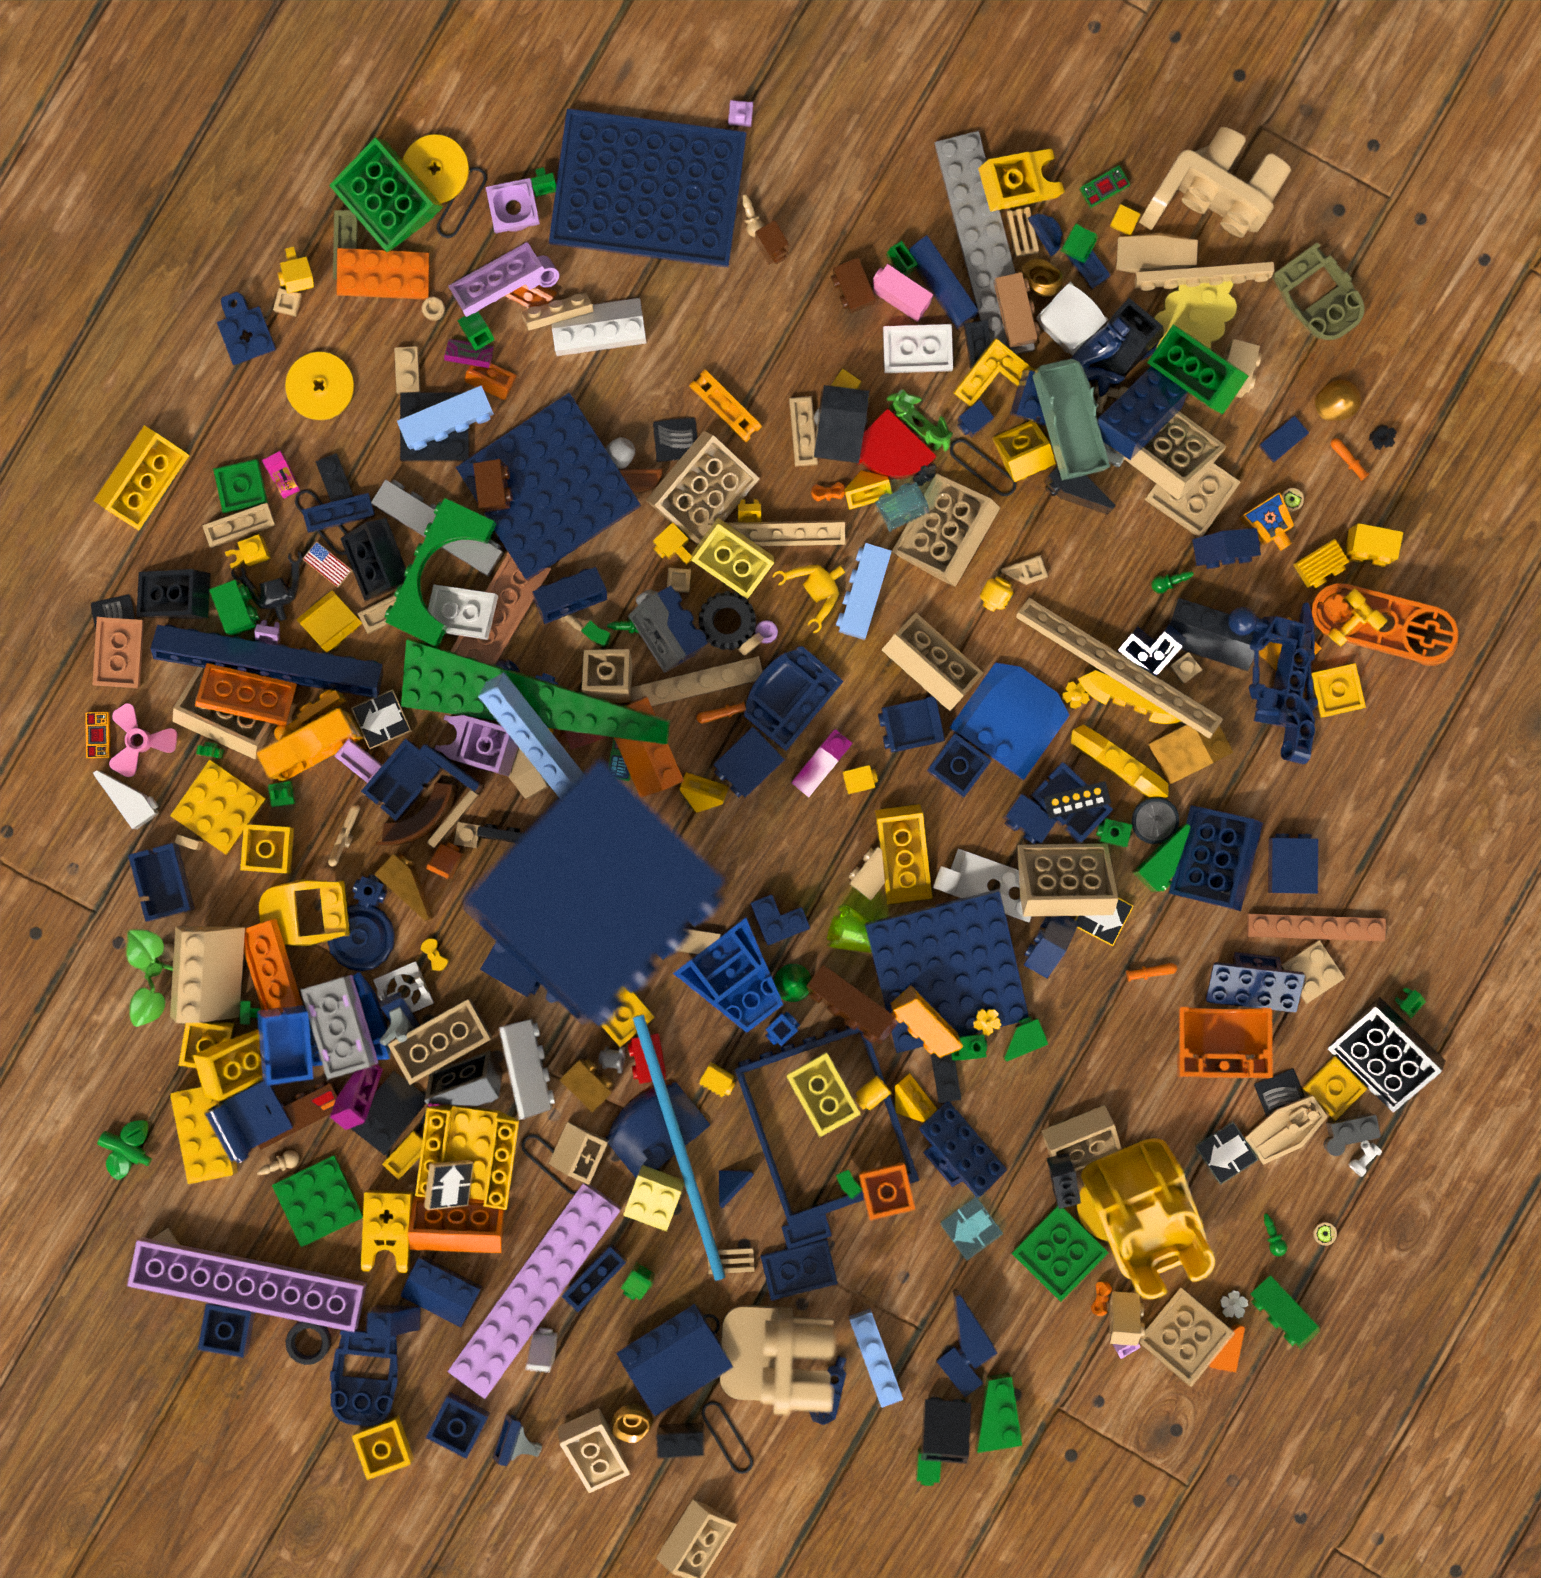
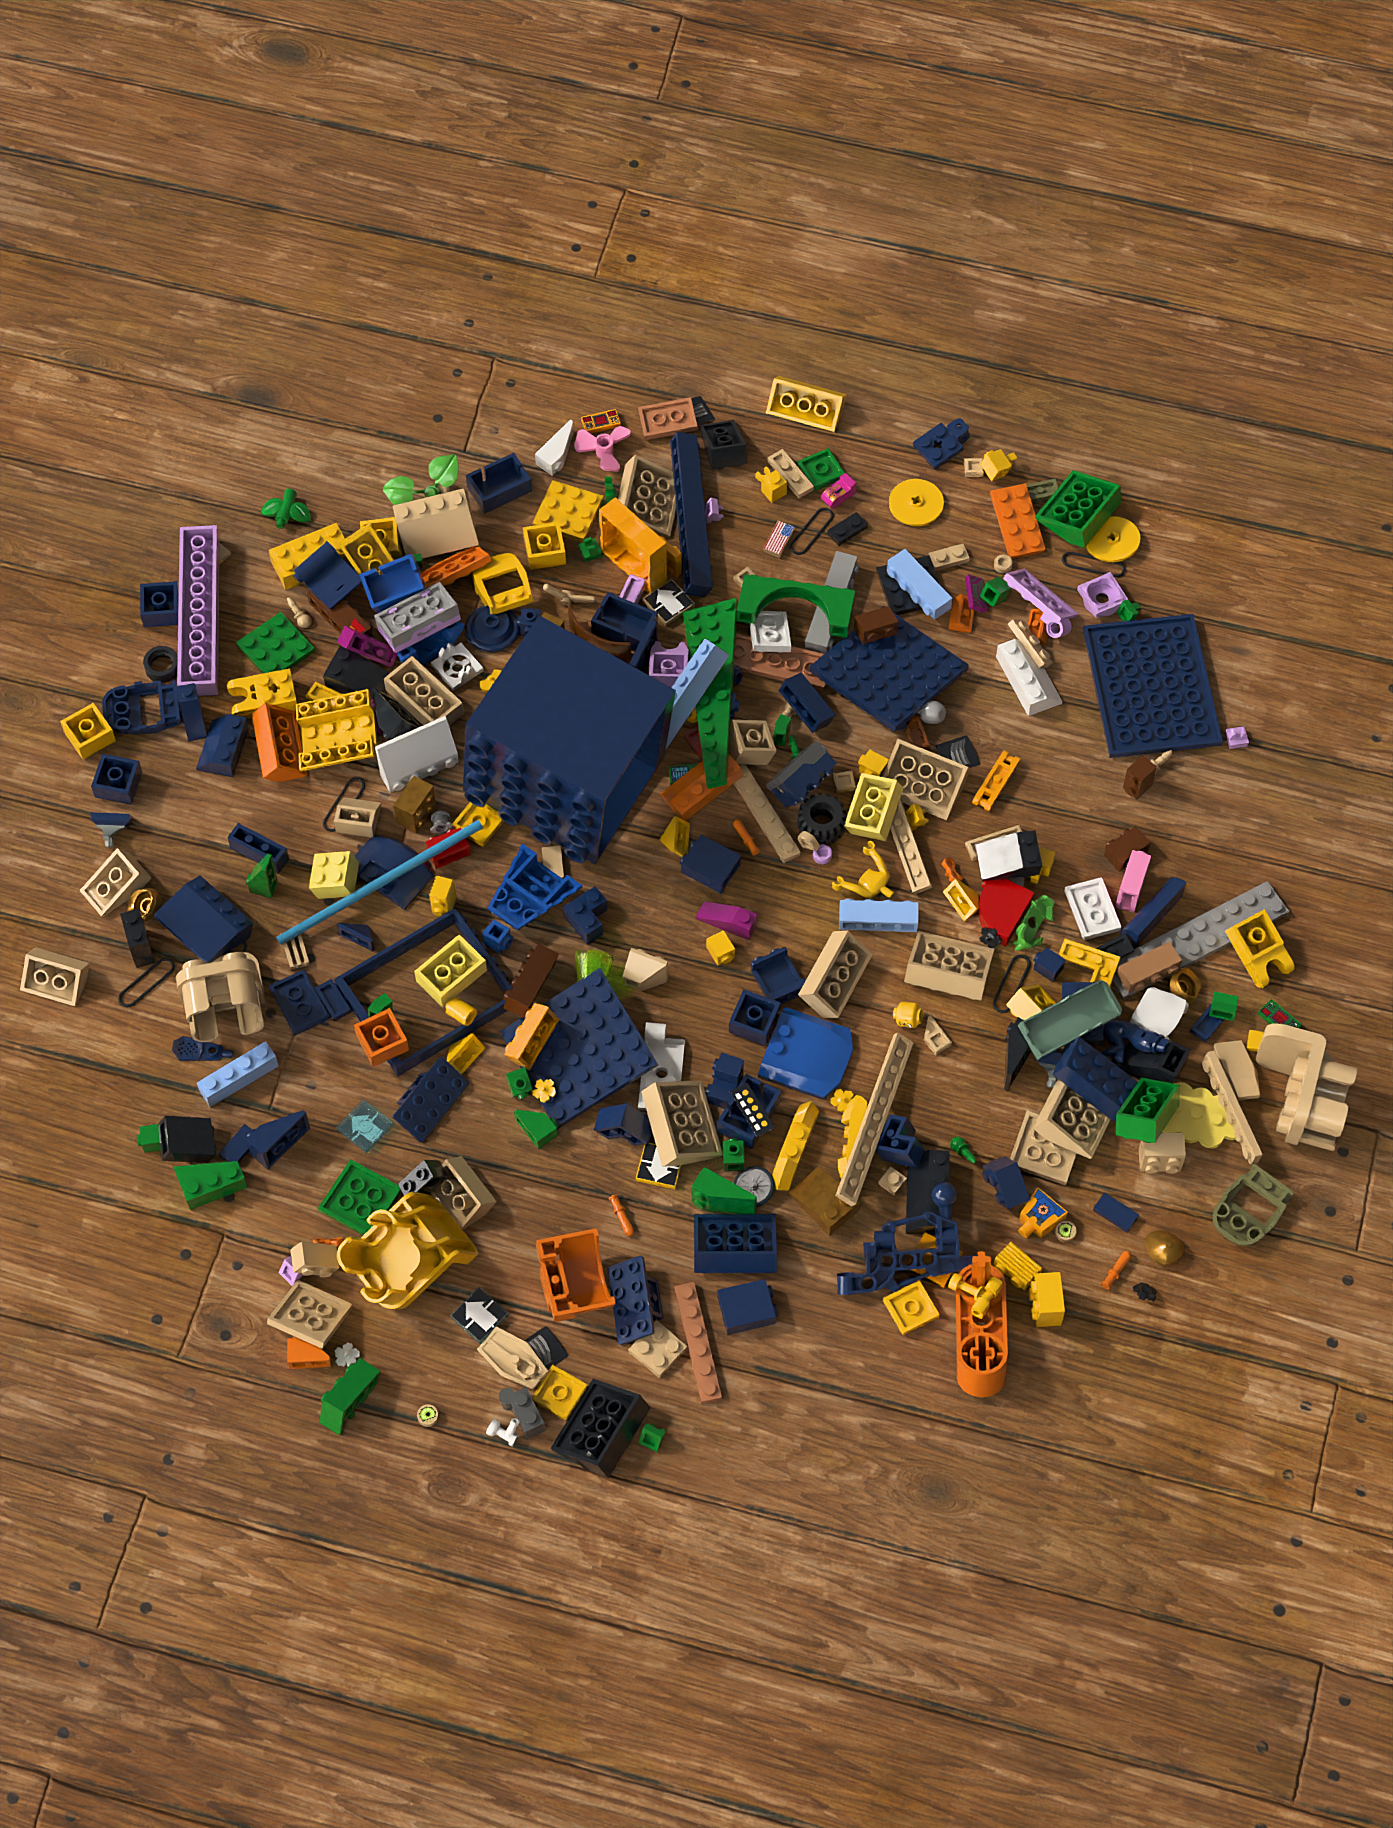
camera: 80 degrees right, 25 degrees down
tan tile [175,834,203,850] -> none
orange plate [195,663,297,726] -> none
green brick [209,580,260,637] -> none
black piece [231,550,303,621] -> none
yellow slope [296,590,362,653] -> none
dark blue plate [302,493,375,533] -> none
black slope [340,518,406,601] -> none
piece [379,992,420,1045] -> none
tile [424,1160,474,1210] -> none
lavender brick [448,1183,622,1399] -> none
white slope [526,1328,558,1372] -> none
dark blue slope [744,646,844,751] -> none
green hat [774,964,812,1002] -> none
clear light blue brick [875,482,930,531] -> none
yellow slope [875,804,932,904] -> none
green piece [886,241,918,276] -> none
black hinge [930,1052,961,1103] -> none
tan tile [1006,207,1039,257] -> none
dark blue tile [1027,213,1062,256] -> none
green bar [1264,1213,1288,1257] -> none

